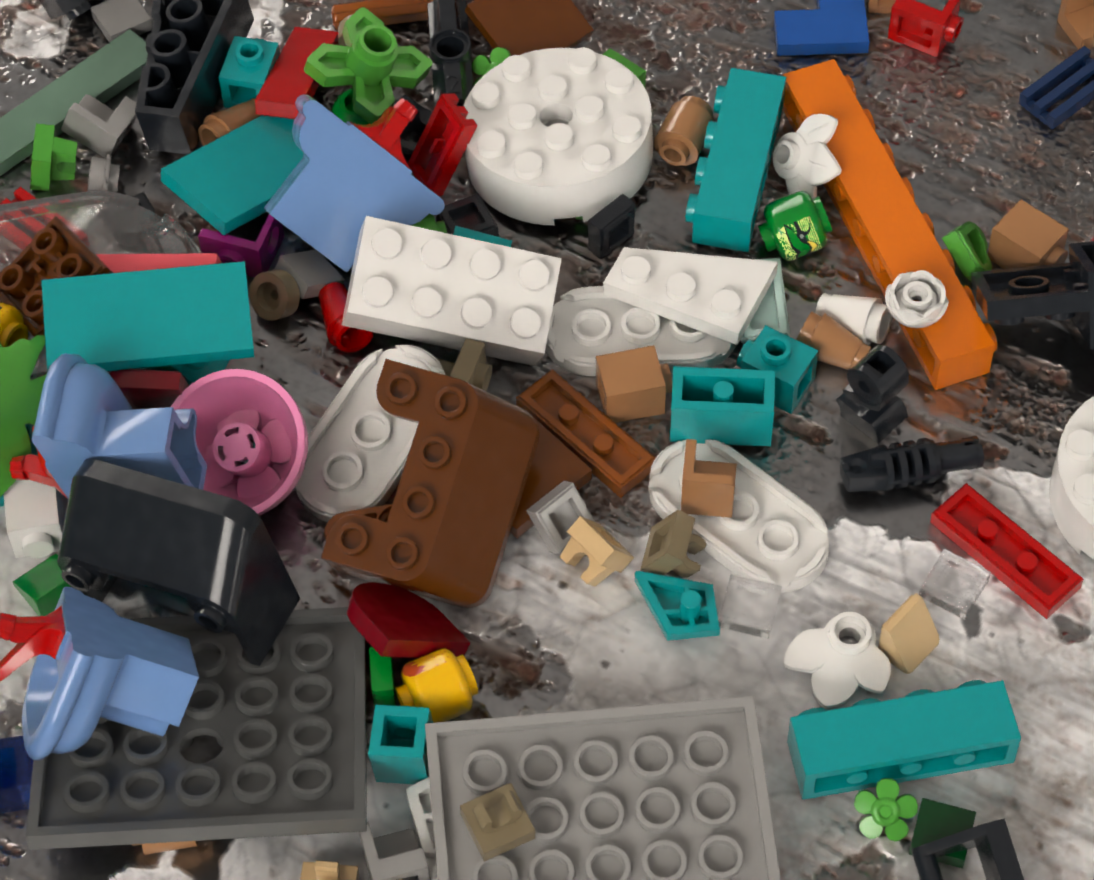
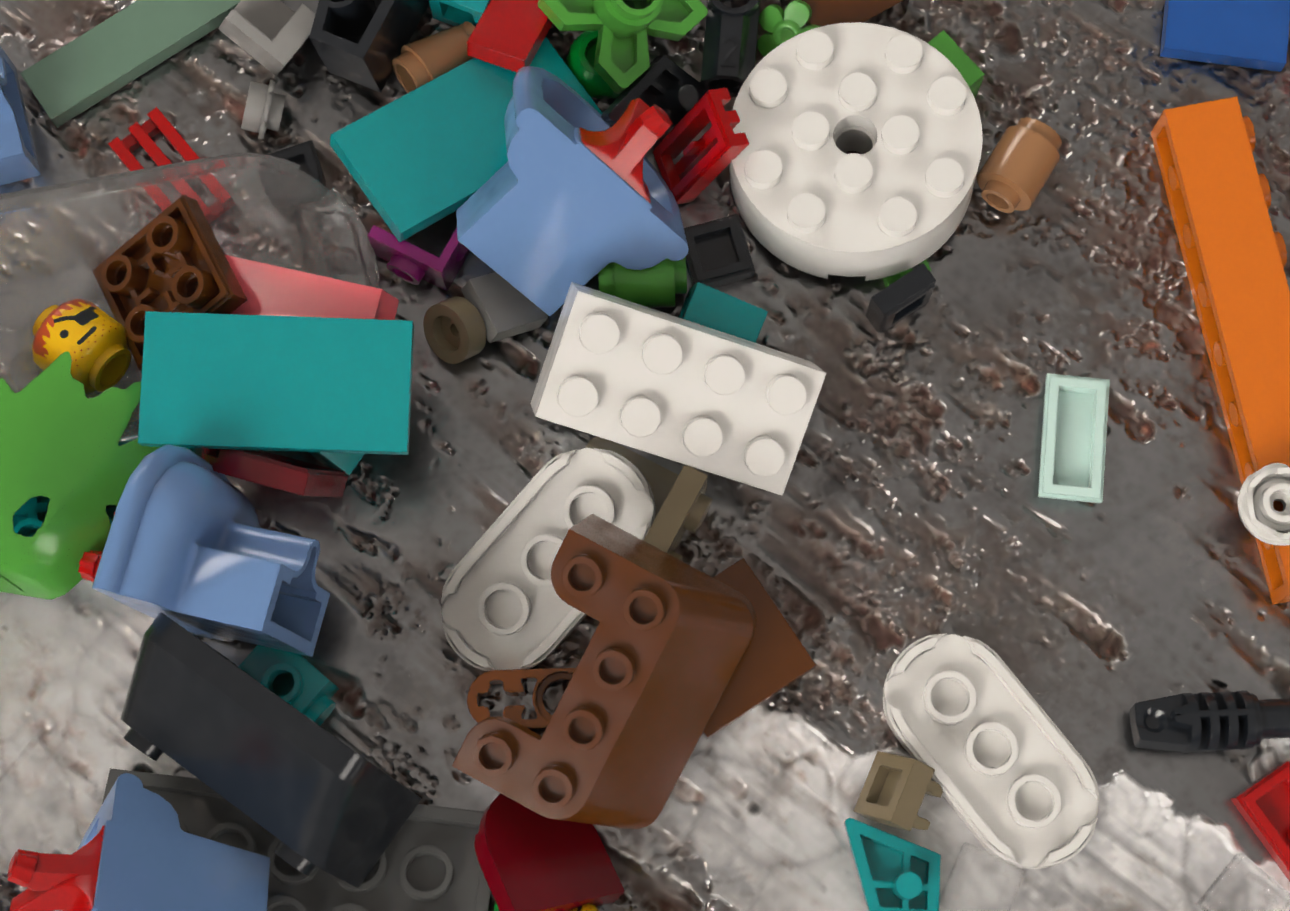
camera: 10 degrees right, 20 degrees up
white brick [4,480,64,558] -> none
green slope [12,553,71,616] -> none
bright green tile [30,123,78,192] -> none
bright pink piece [171,369,308,516] -> none
red cone [318,282,373,352] -> none
dark orange tile [516,369,657,498] -> none
light grey tile [526,481,595,554] -> none
white tile [545,286,736,376] -> none
tan tile [560,516,634,587] -> none
medium nougat brick [596,345,672,423] -> none
white wing [603,247,778,345] -> none
teal brick [670,366,775,447] -> none
medium nougat panel [681,439,737,518] -> none
teal brick [685,68,786,253] -> none
teal brick [736,325,818,414] -> none
green head [758,191,833,261] -> none
white plate [773,114,842,198] -> none
medium nougat cone [796,311,871,370] -> none
white cone [815,293,892,345] -> none
black leg [836,345,909,444] -> none

